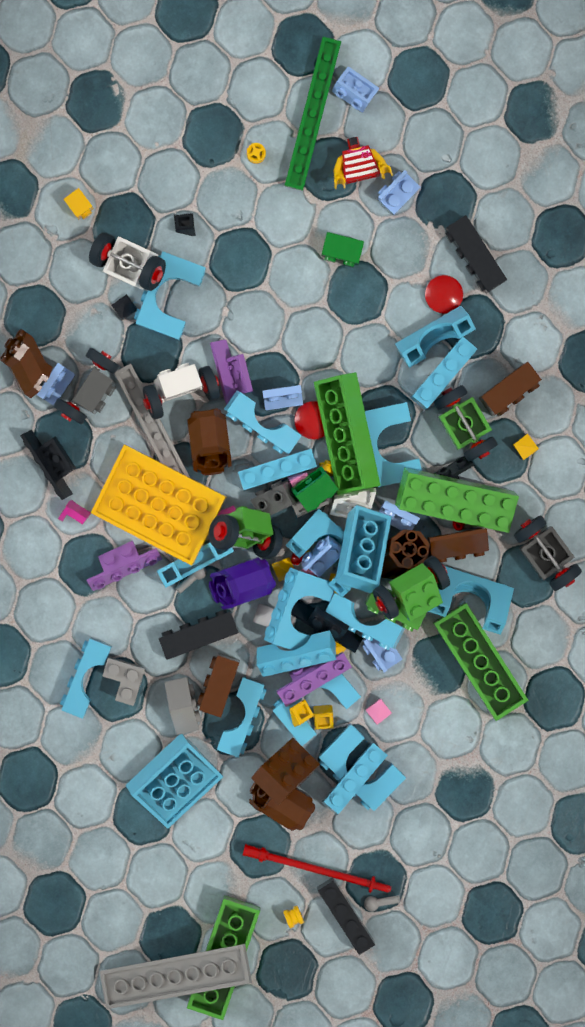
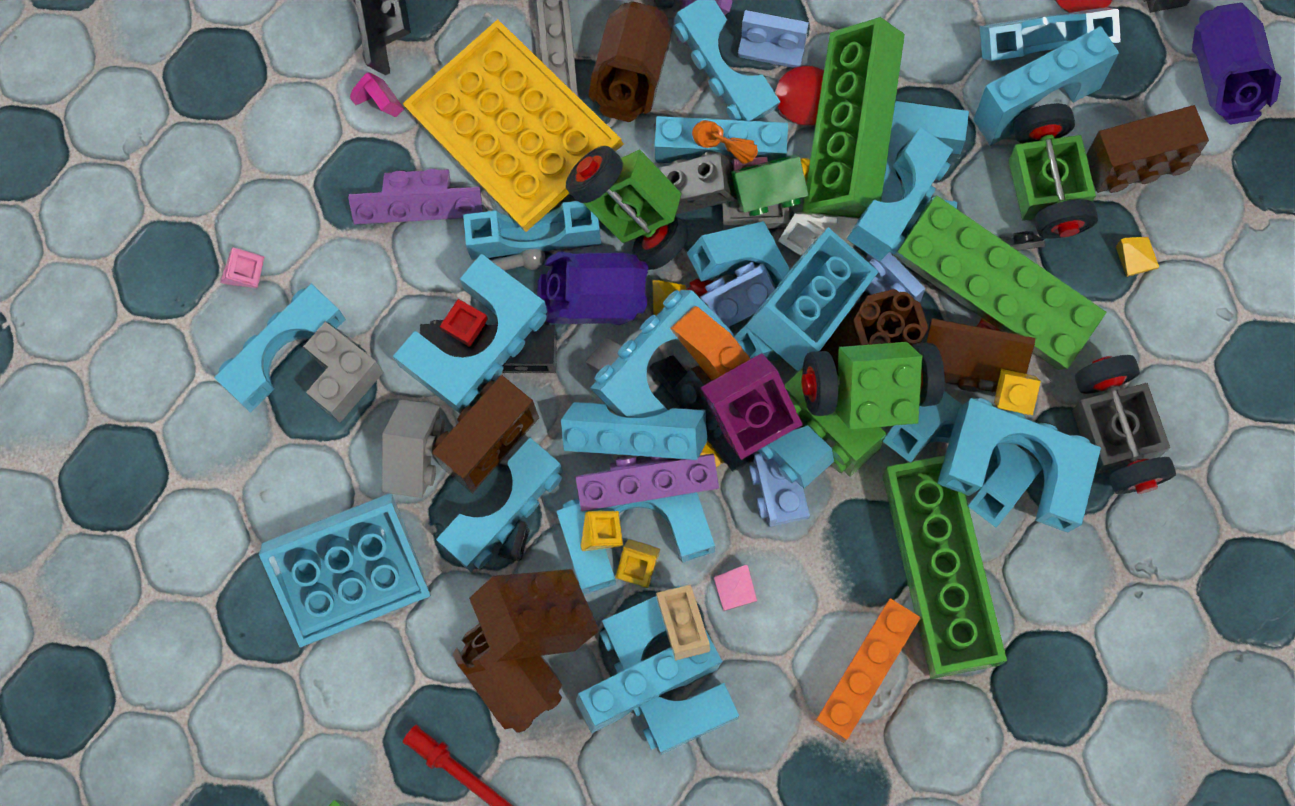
camera: 30 degrees right, 15 degrees down
none -> bright pink slope [220,247,264,288]
none -> medium azure arch [393,254,547,414]
none -> red plate [440,299,488,347]
none -> black slope [498,521,530,562]
none -> tan plate [656,584,710,661]
none -> orange slope [670,306,750,381]
none -> orange piece [692,120,758,164]
none -> magenta brick [700,353,803,460]
none -> orange brick [813,598,921,743]
none -> medium azure arch [846,127,953,261]
none -> medium azure arch [937,398,1101,533]
none -> yellow brick [994,369,1041,416]
none -> dark purple brick [1192,2,1282,125]

